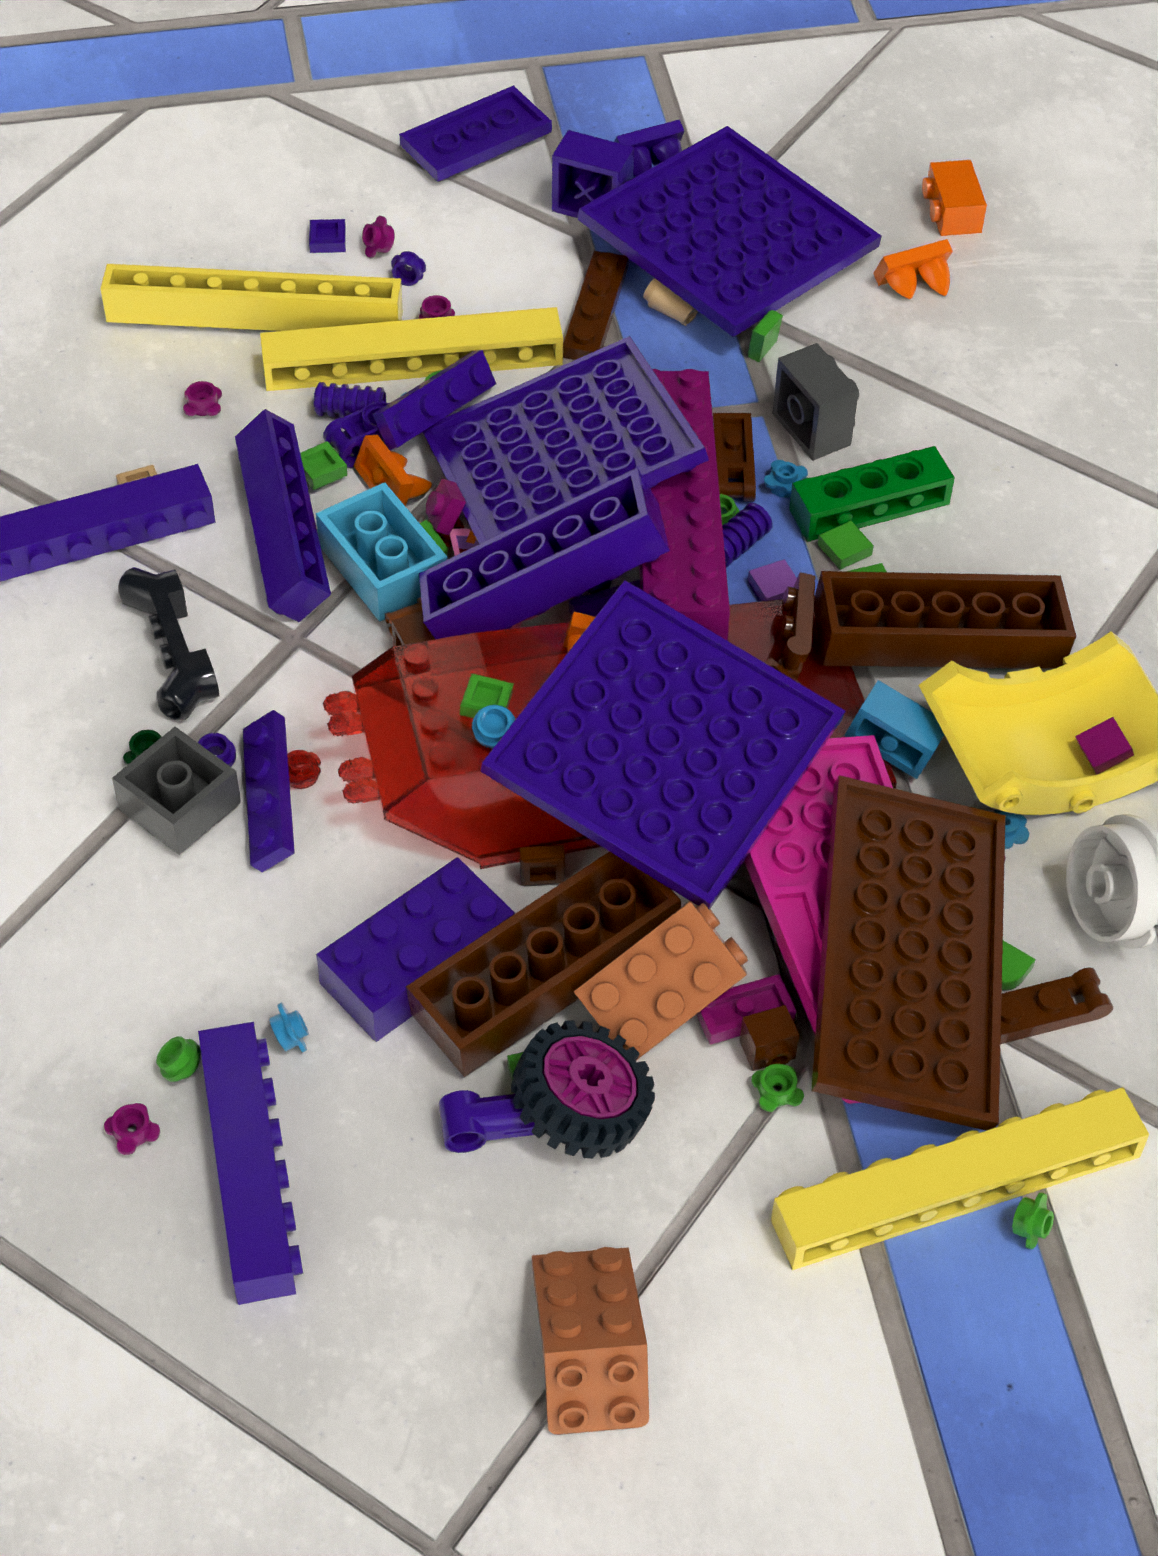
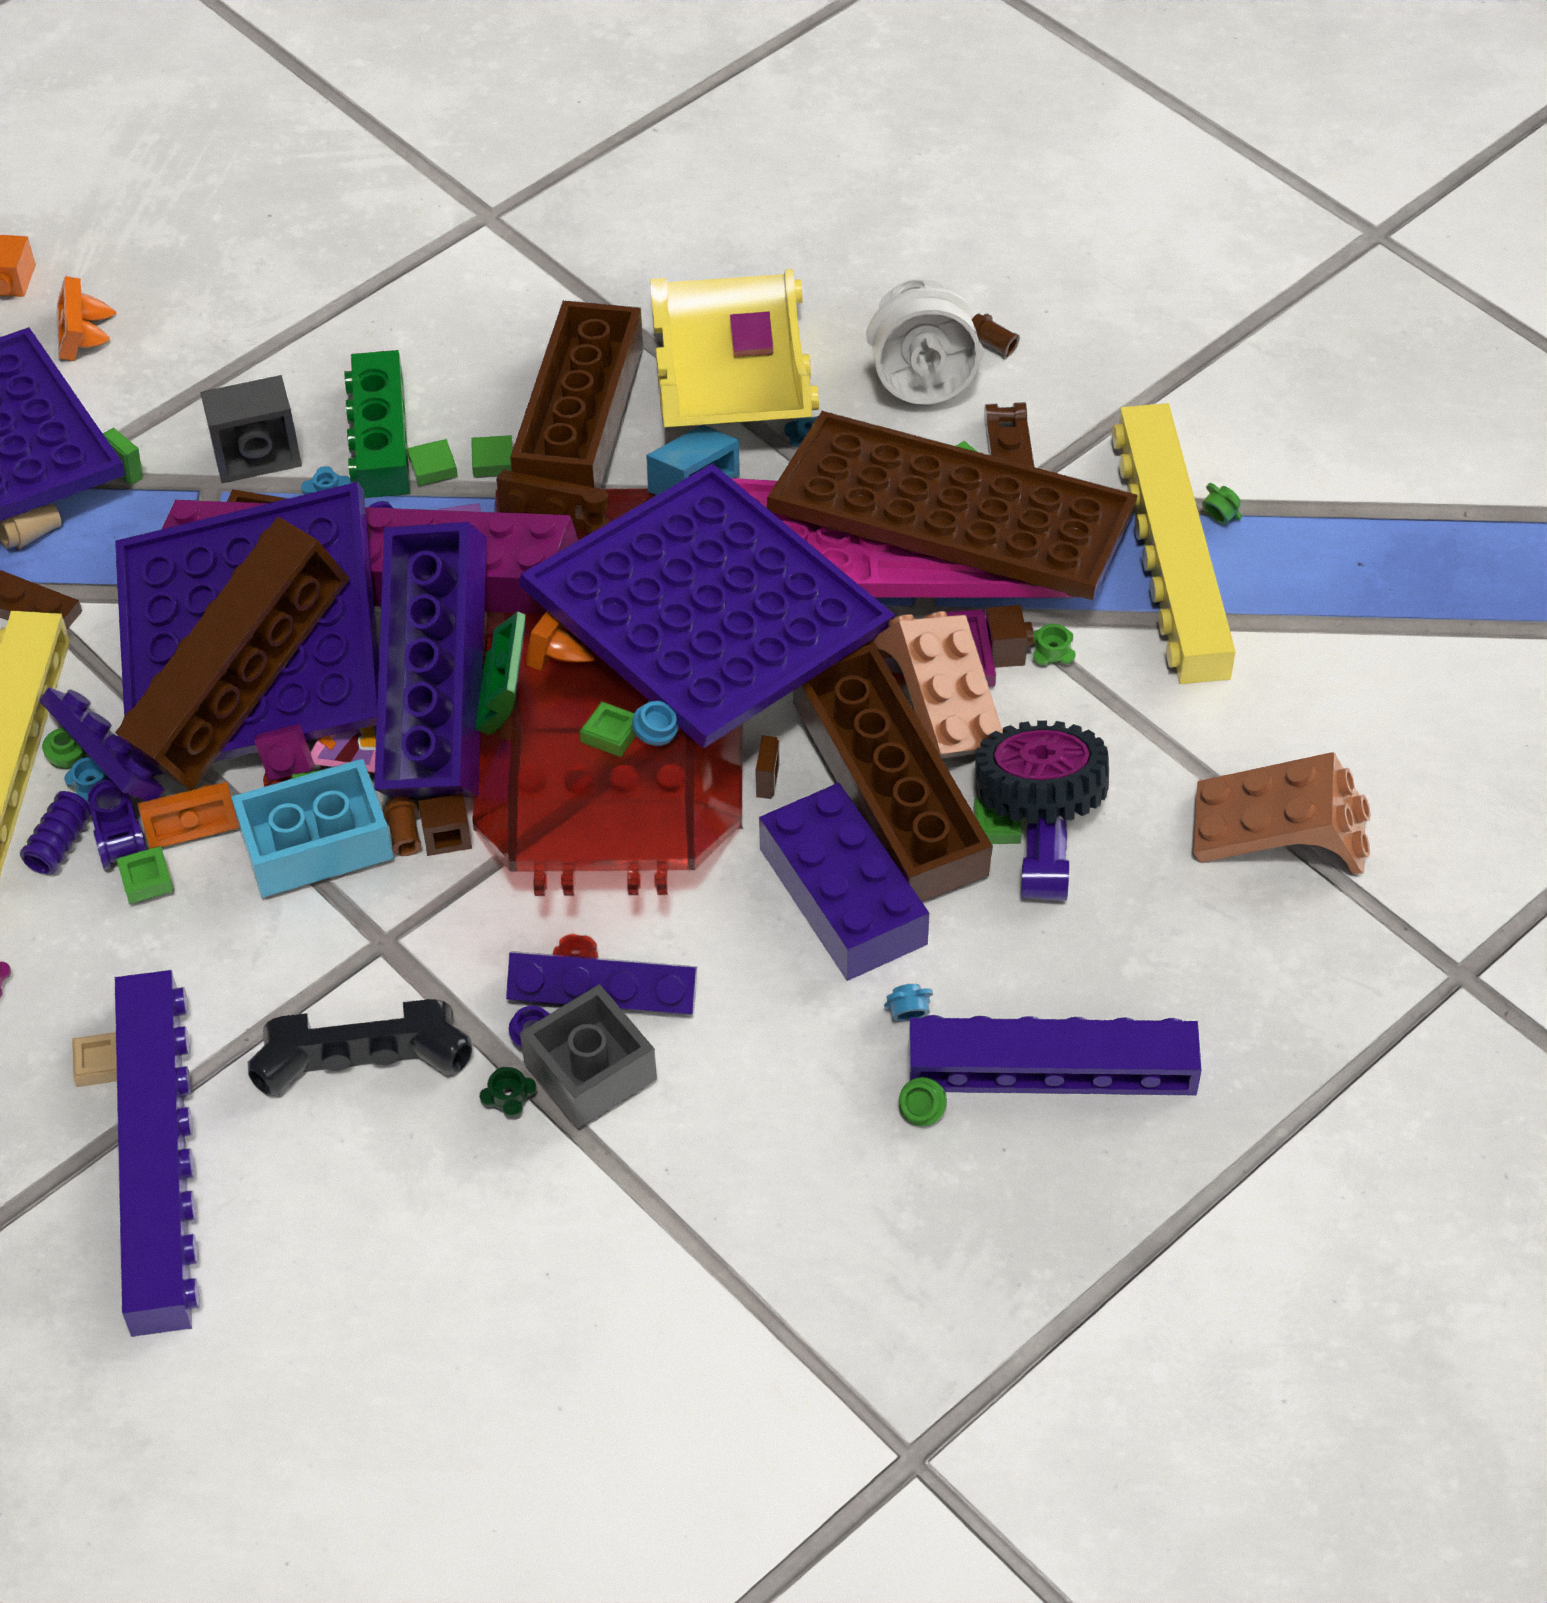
camera: 75 degrees left, 0 degrees up
magenta plate [104,1103,160,1155] -> none
dark purple brick [235,409,331,622] -> none
none -> reddish brown brick [115,516,350,791]
none -> green slope [475,612,526,735]

